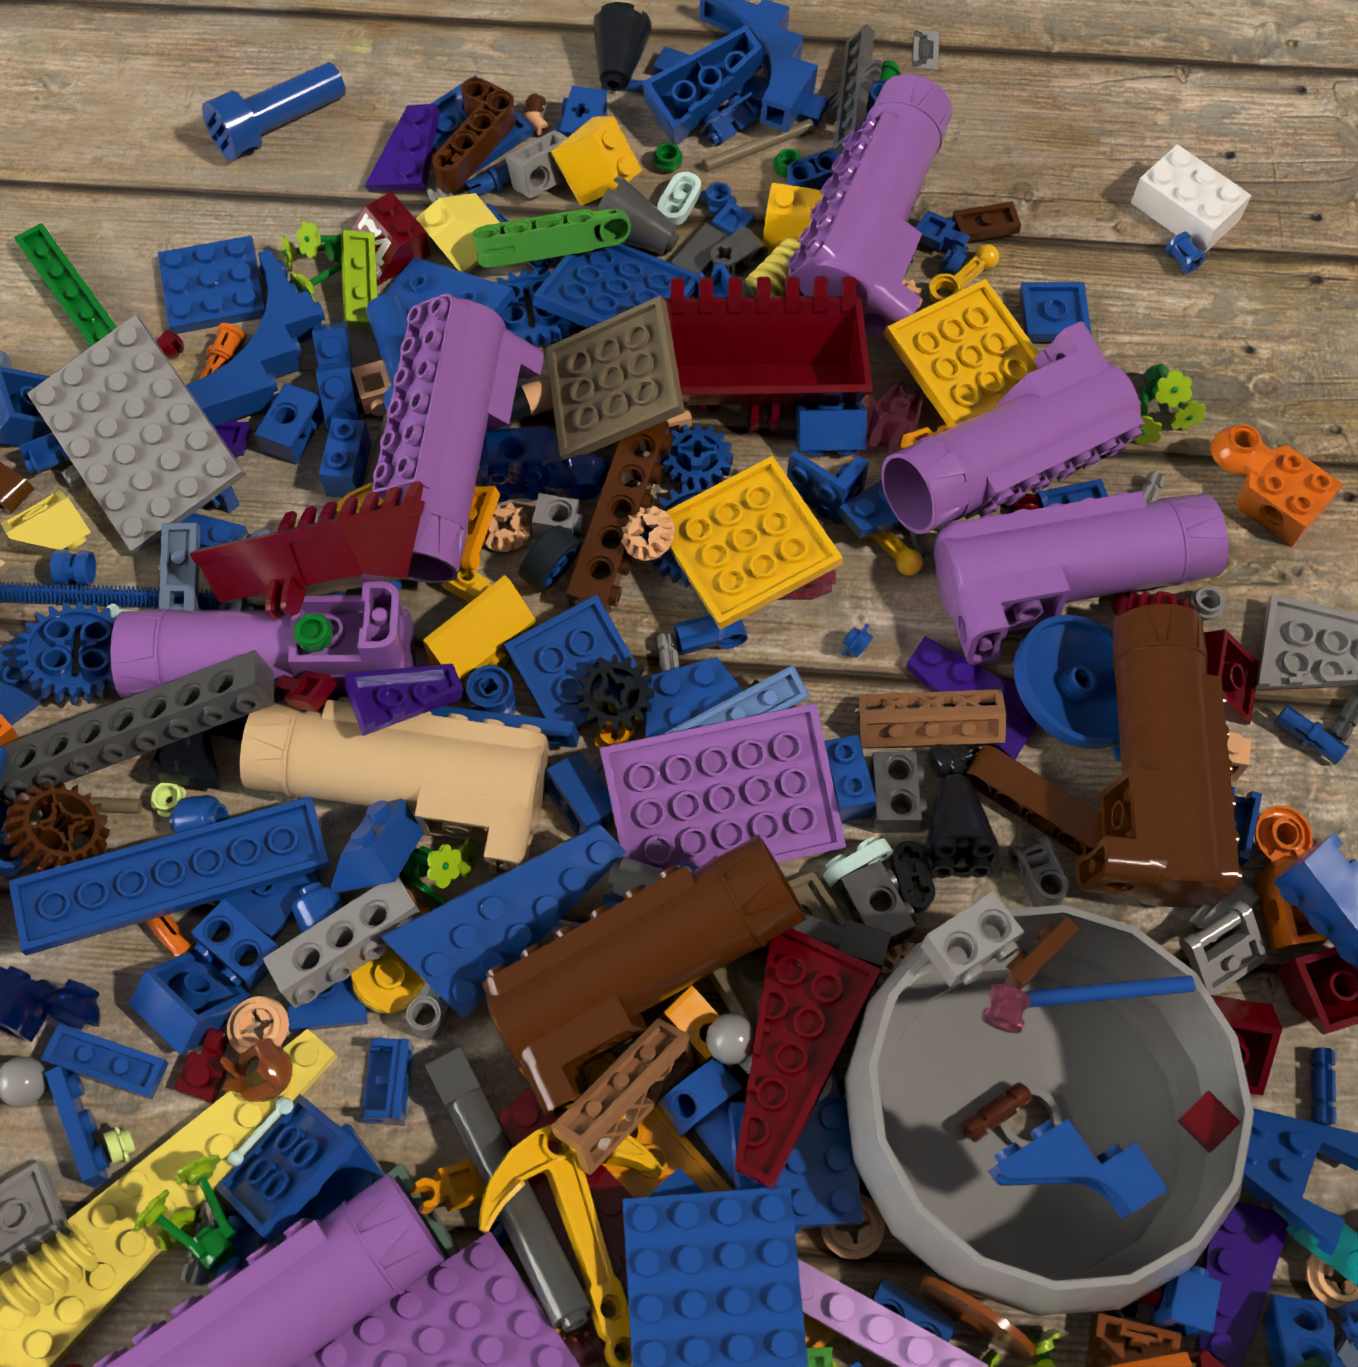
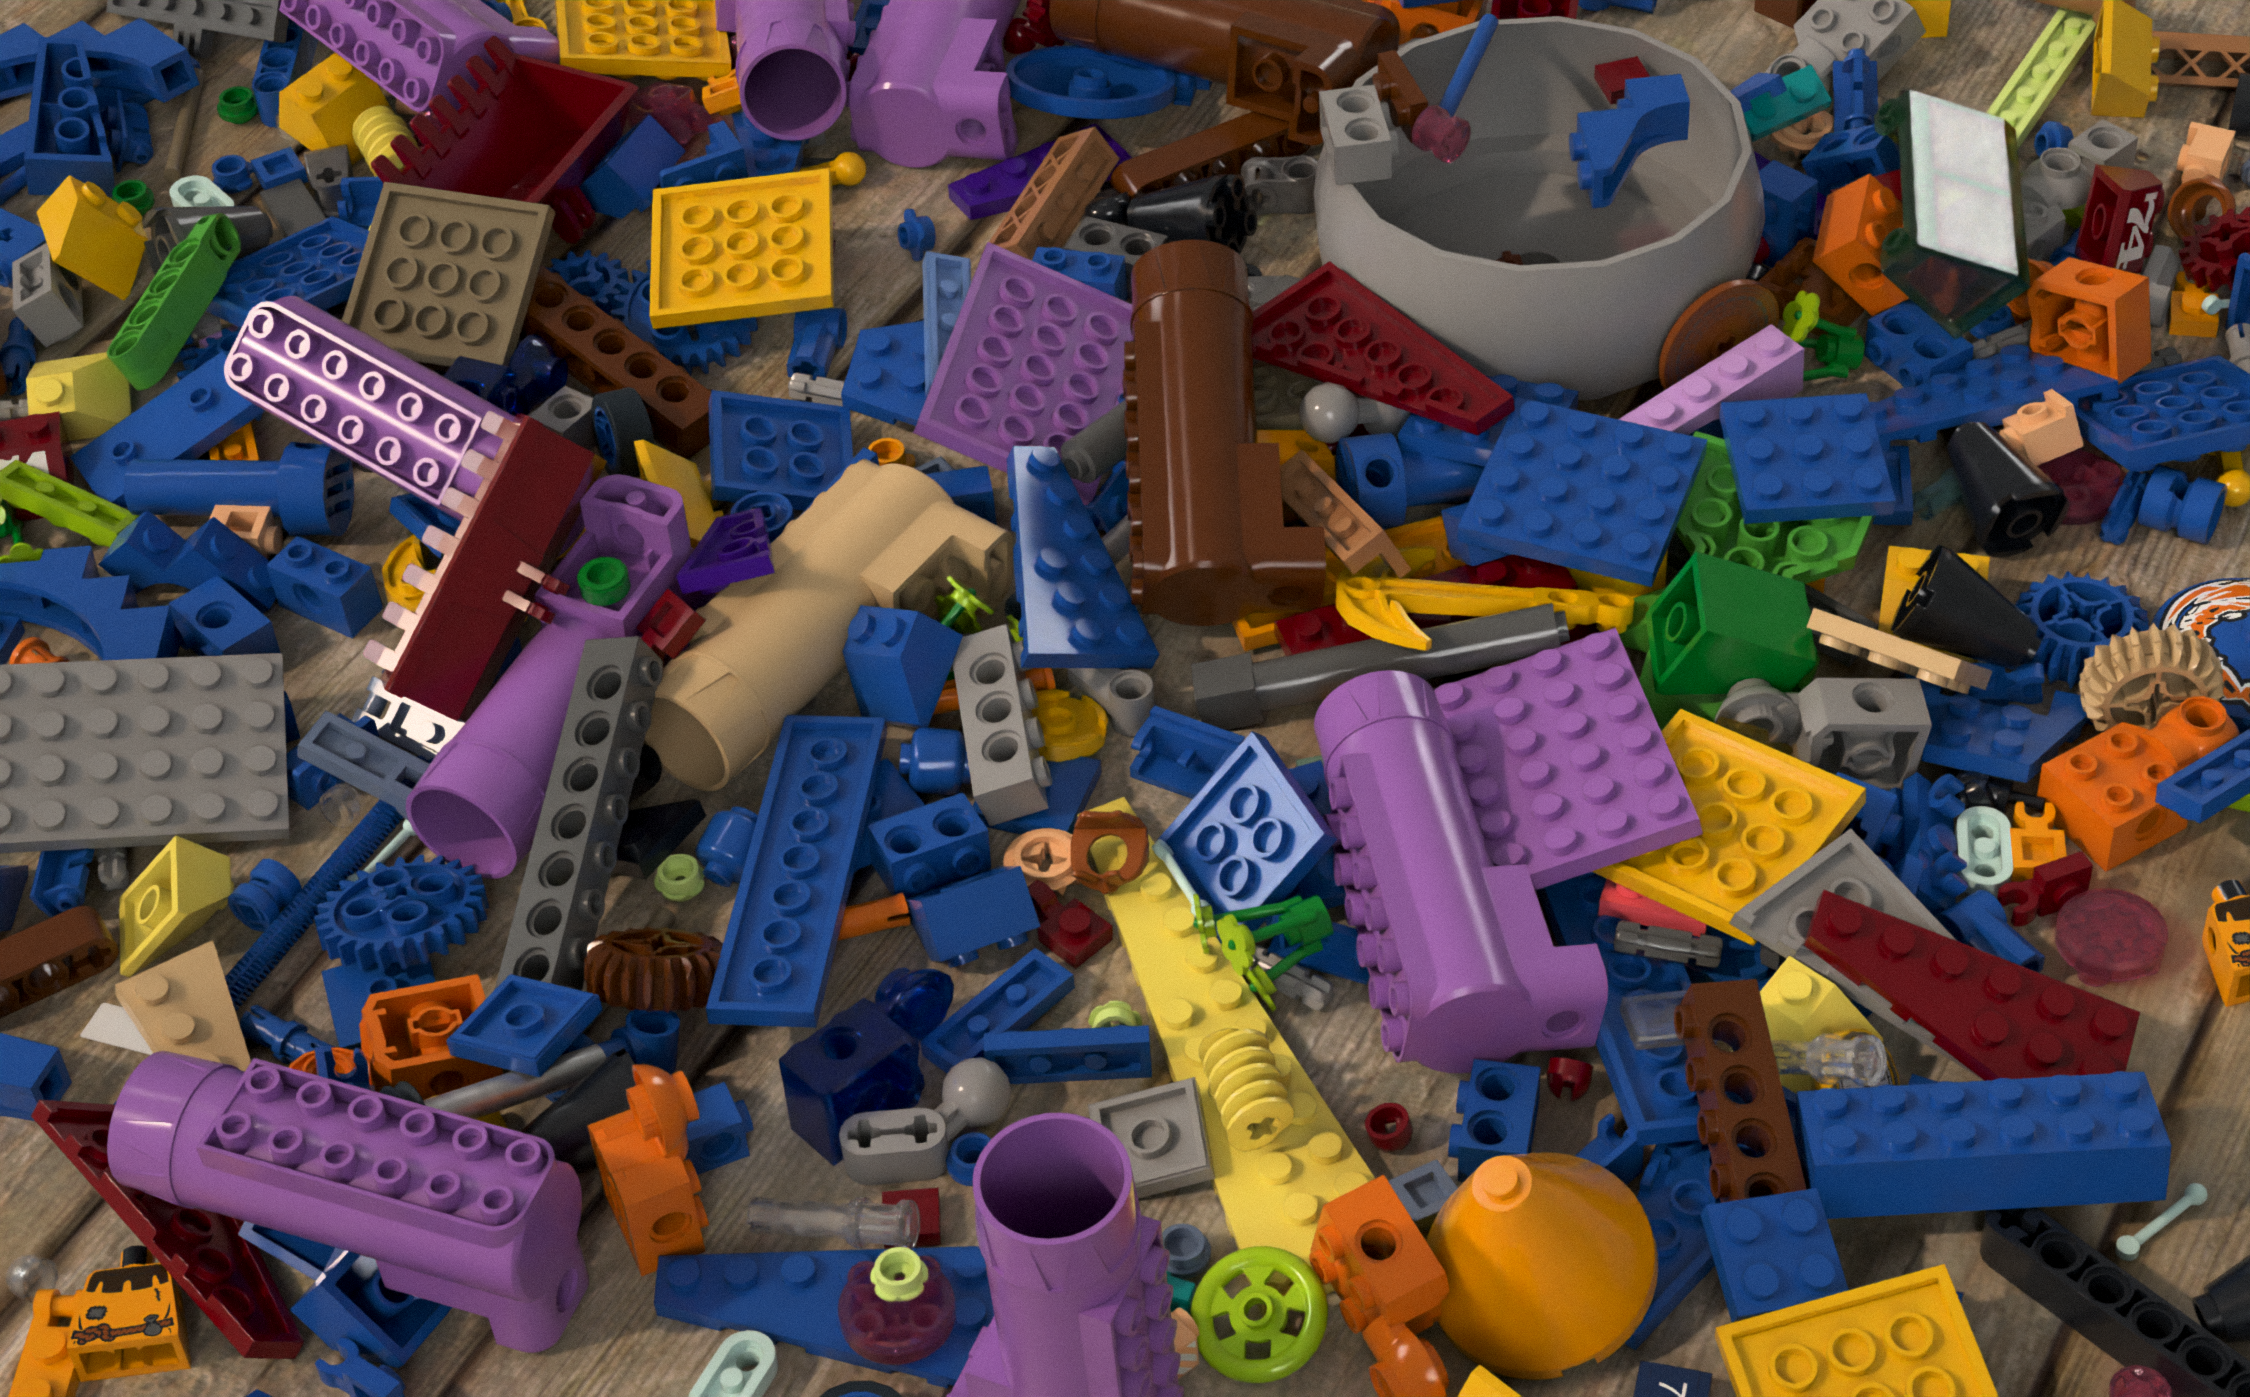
camera: 60 degrees left, 20 degrees down
black gear [576,654,654,734] -> none
light nougat gear [621,506,675,561] -> none

